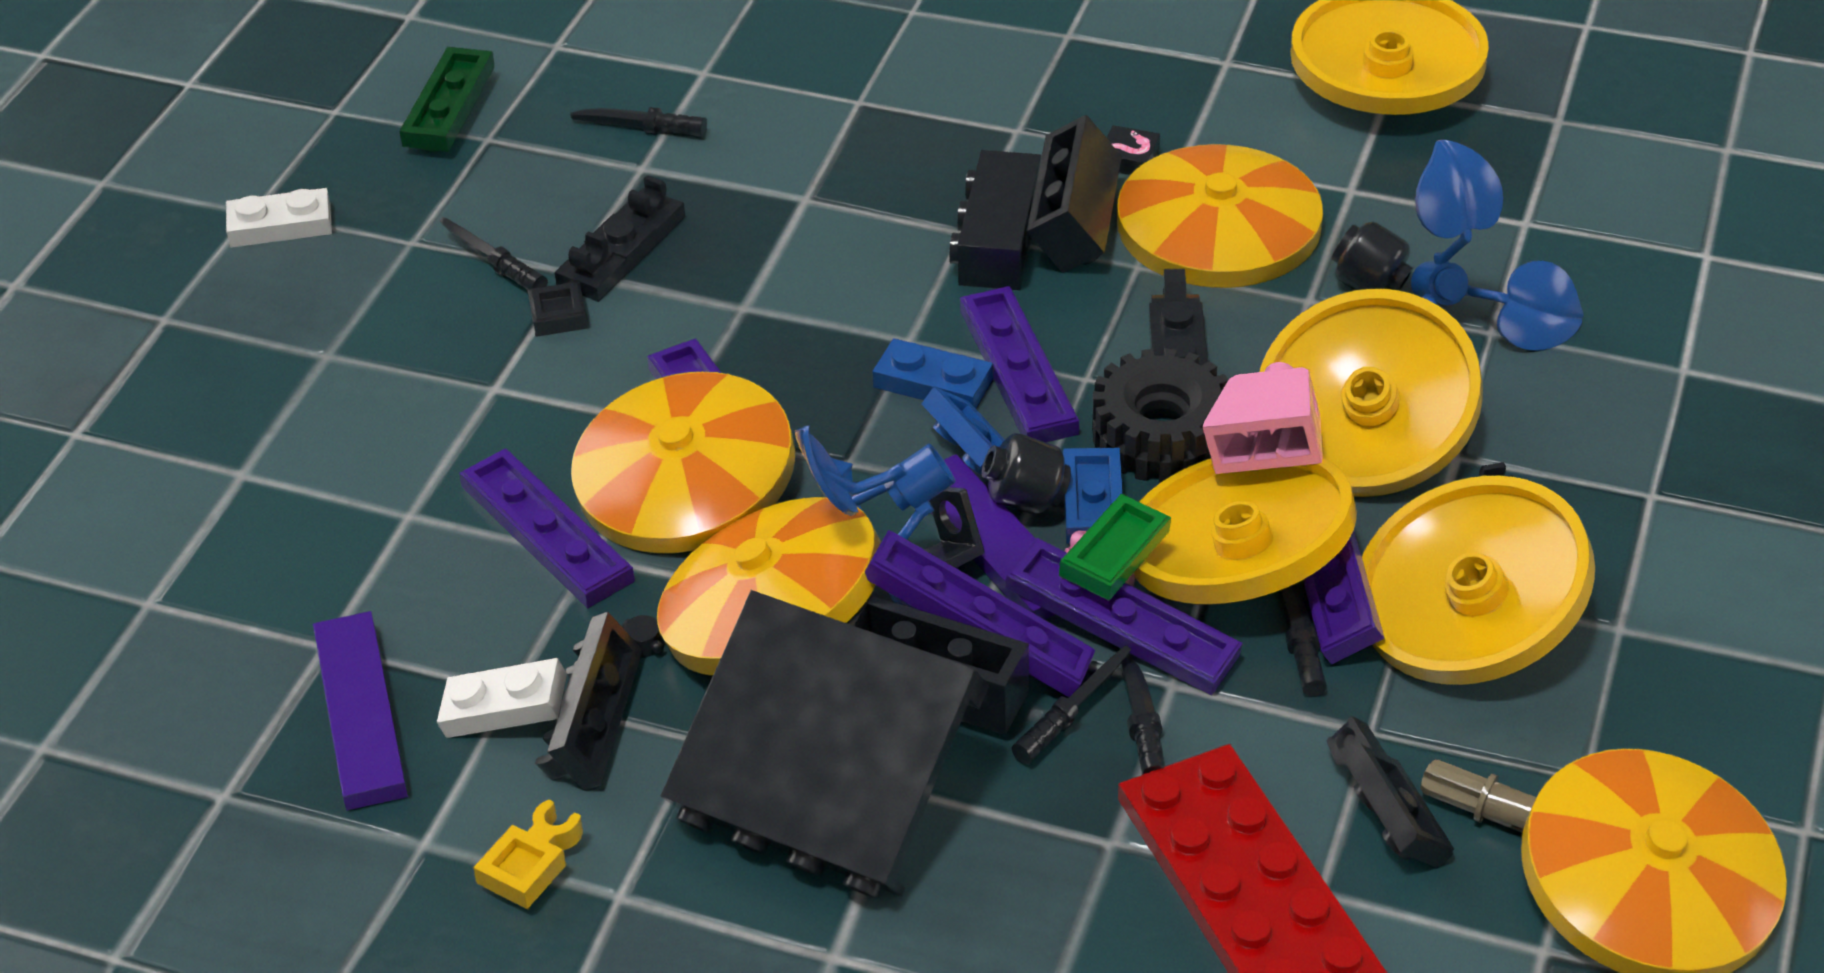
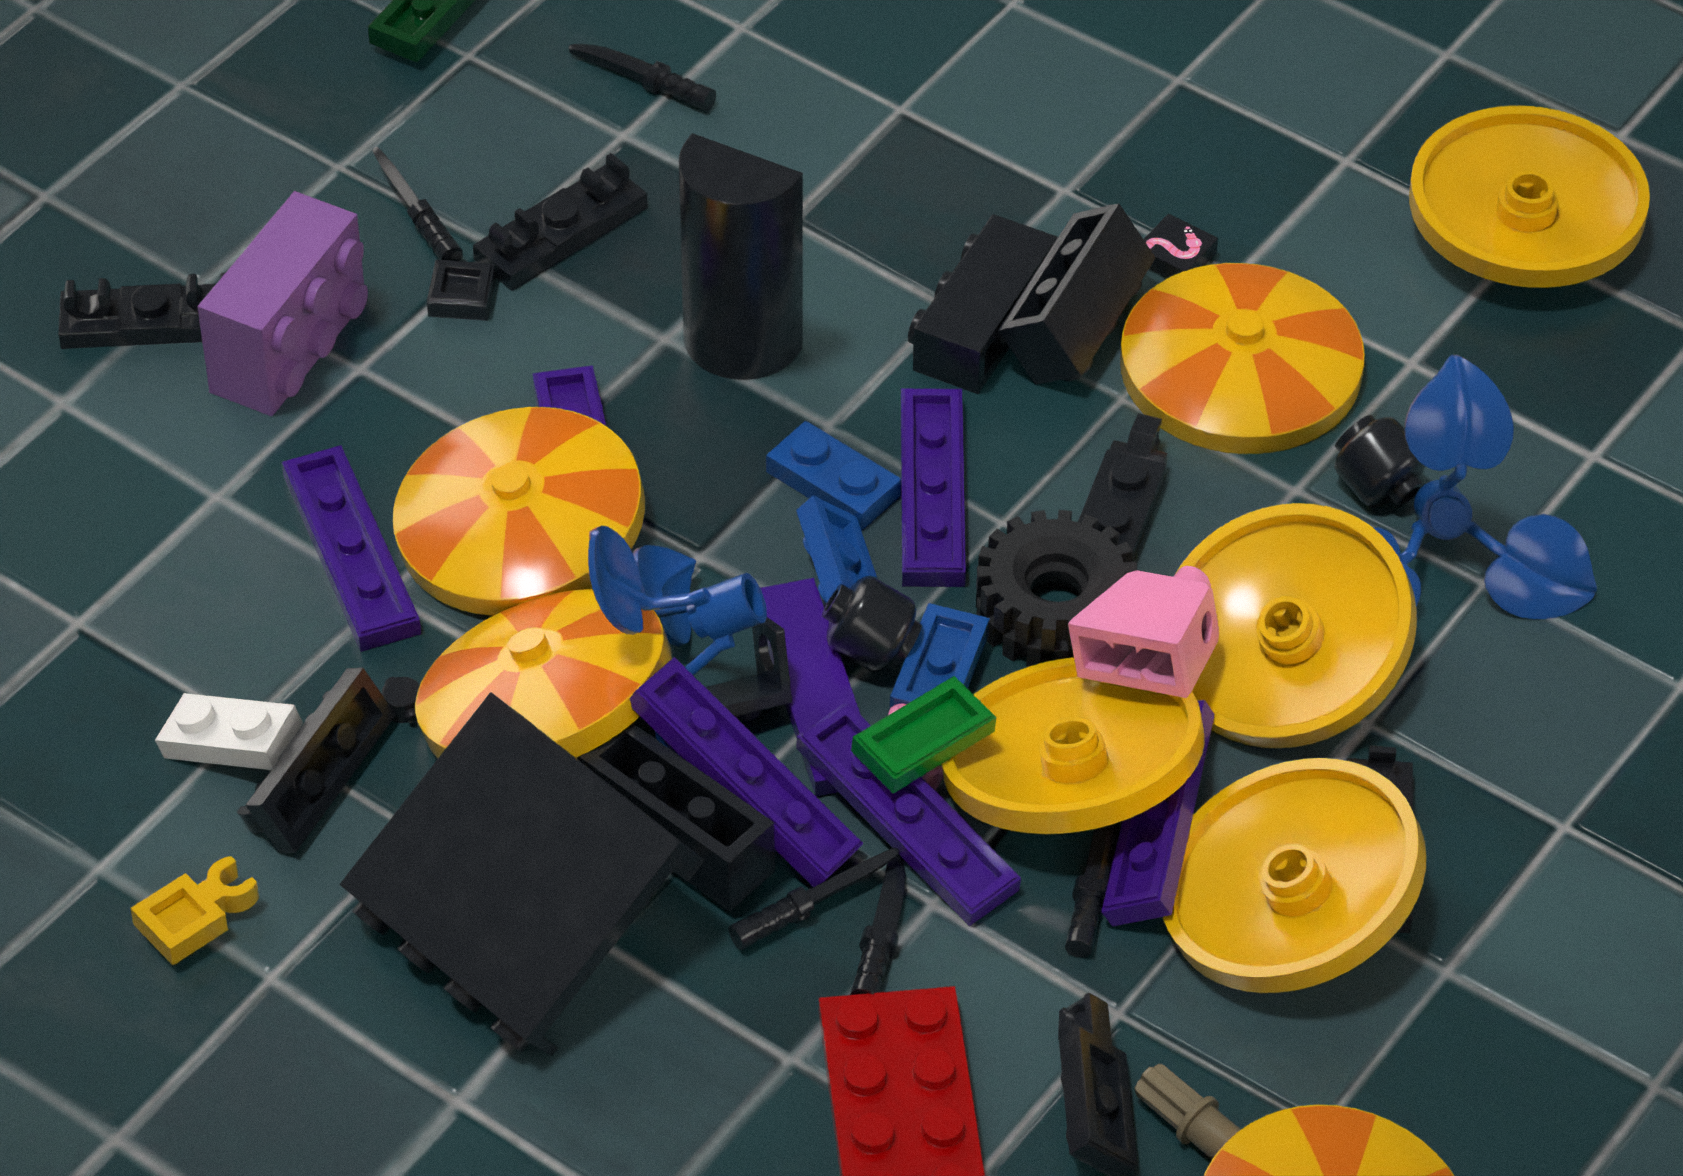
camera: 15 degrees right, 5 degrees up
white plate [226,188,332,248] -> none
dark purple tile [313,611,408,811] -> none
none -> black plate [58,272,226,349]
none -> medium lavender brick [197,191,368,416]
none -> black brick [679,133,803,380]

